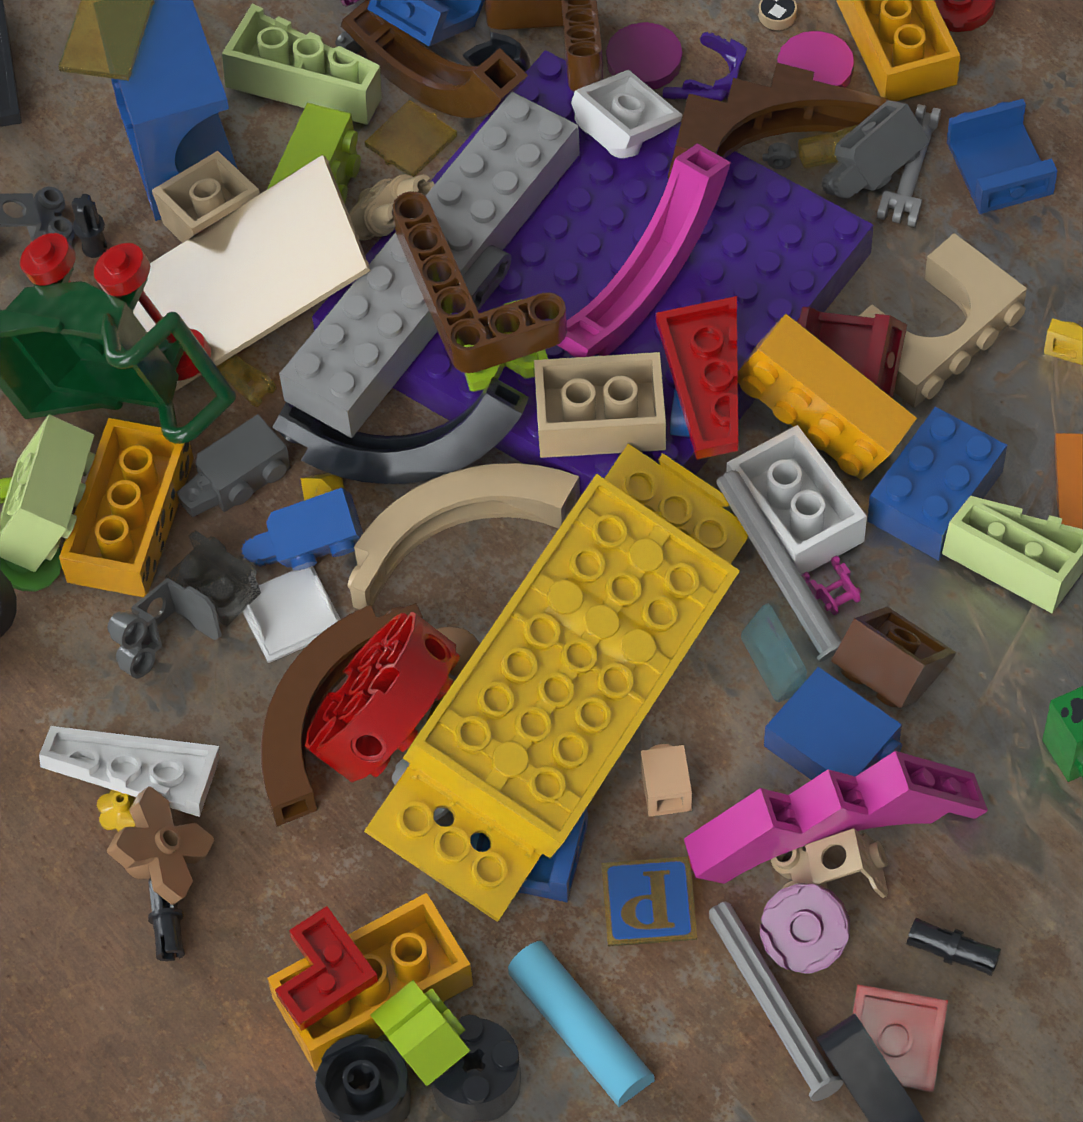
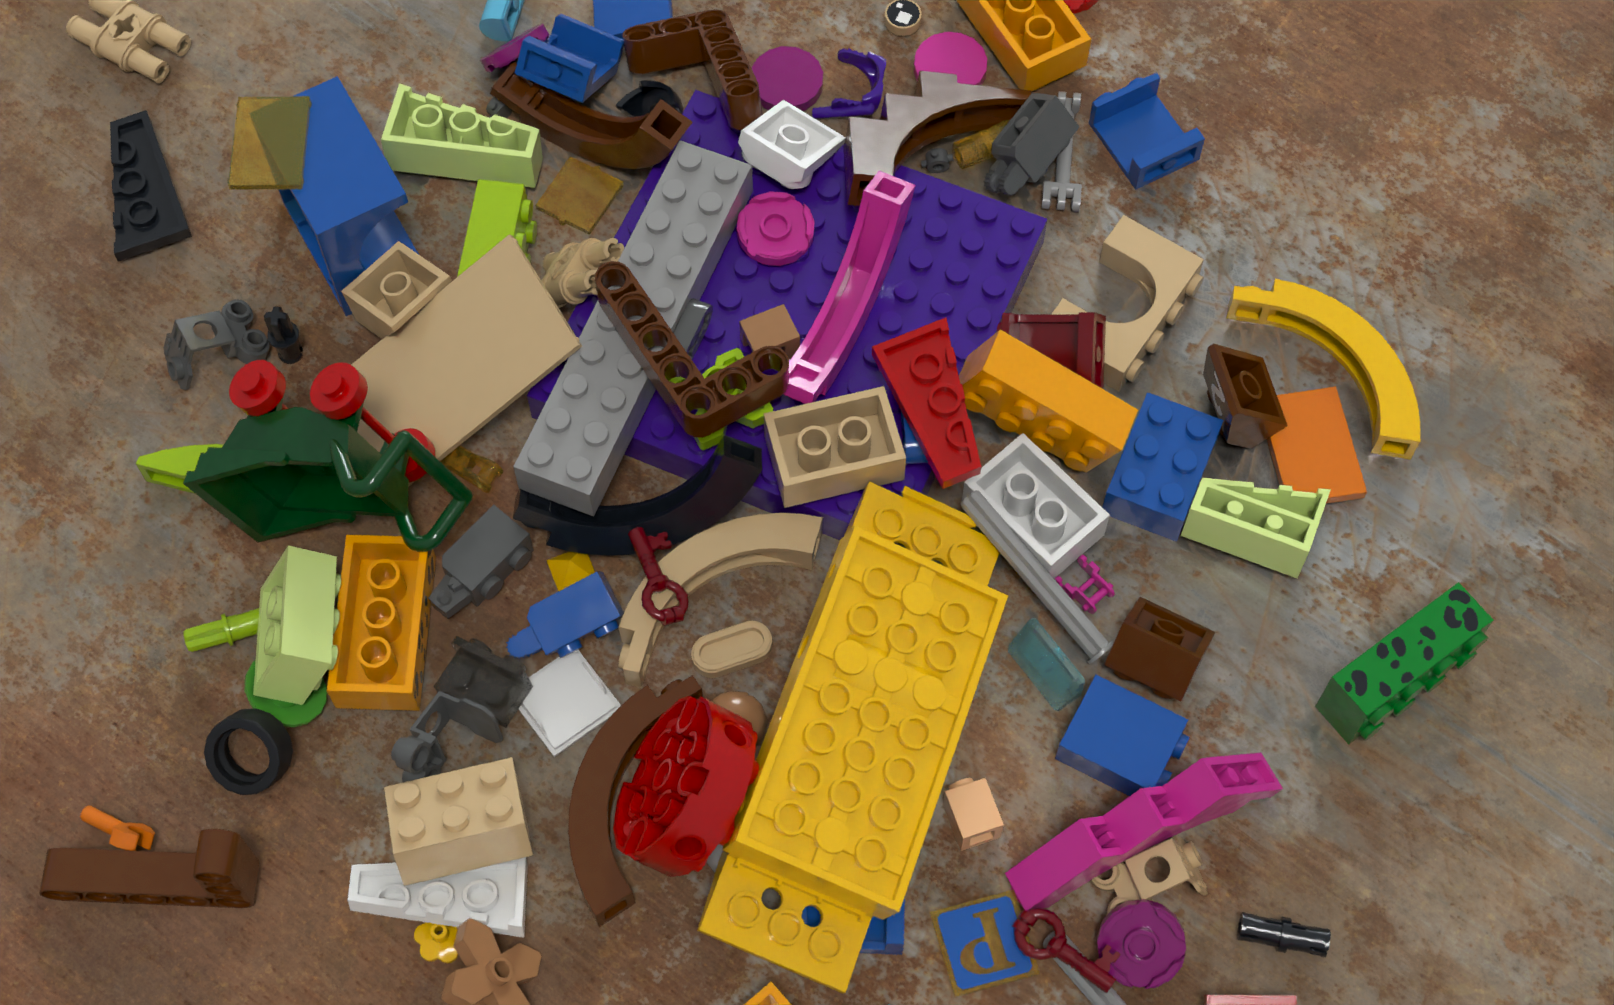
camera: 15 degrees left, 5 degrees up
none -> tan brick [384,757,533,886]
none -> dark red piece [628,527,689,626]
none -> tan tile [691,621,772,678]
none -> dark pink tile [737,191,815,266]
none -> medium nougat panel [739,304,800,360]
none -> dark red piece [1012,908,1121,994]
none -> reddish brown slope [1203,343,1288,449]

